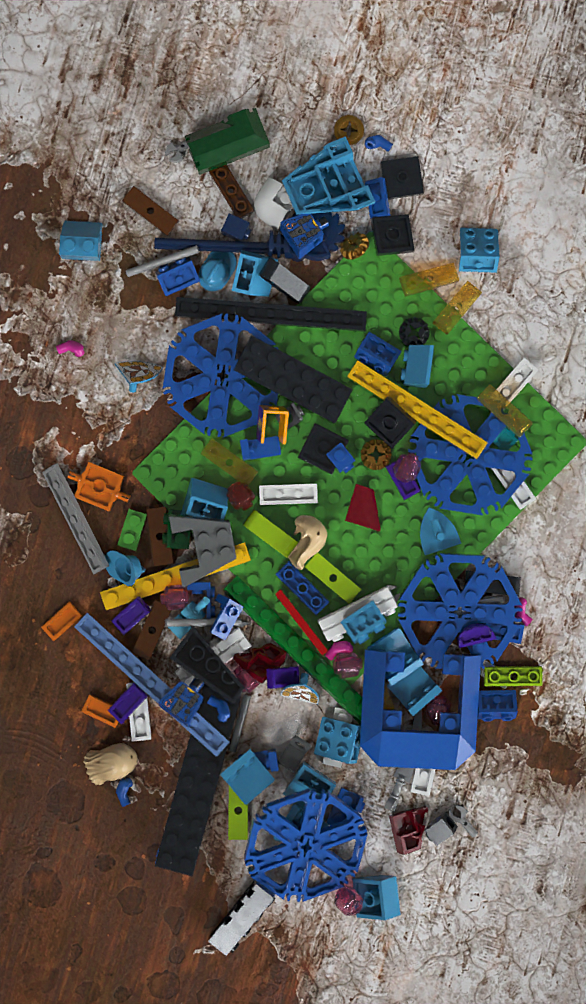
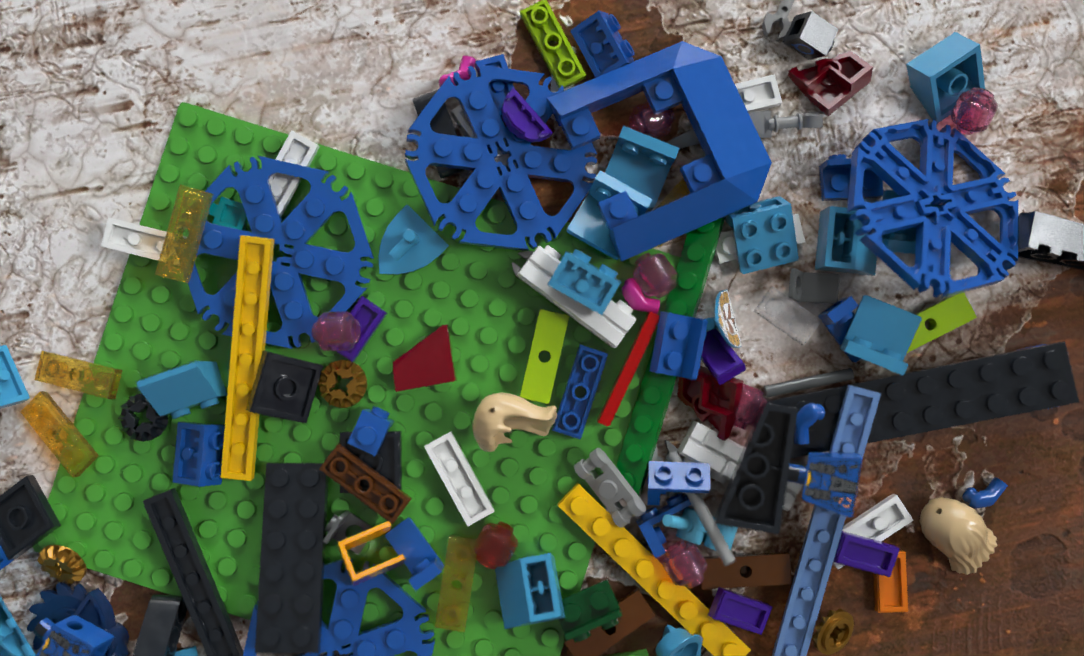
camera: 115 degrees left, 0 degrees up
dark grey wing [169,514,237,587] -> none
lime beam [243,510,298,558] -> none
none -> reddish brown tile [319,444,412,525]
none -> light grey plate [574,448,646,528]
none -> blue bracket [649,311,708,380]
none -> pearl gold gear [812,608,854,655]

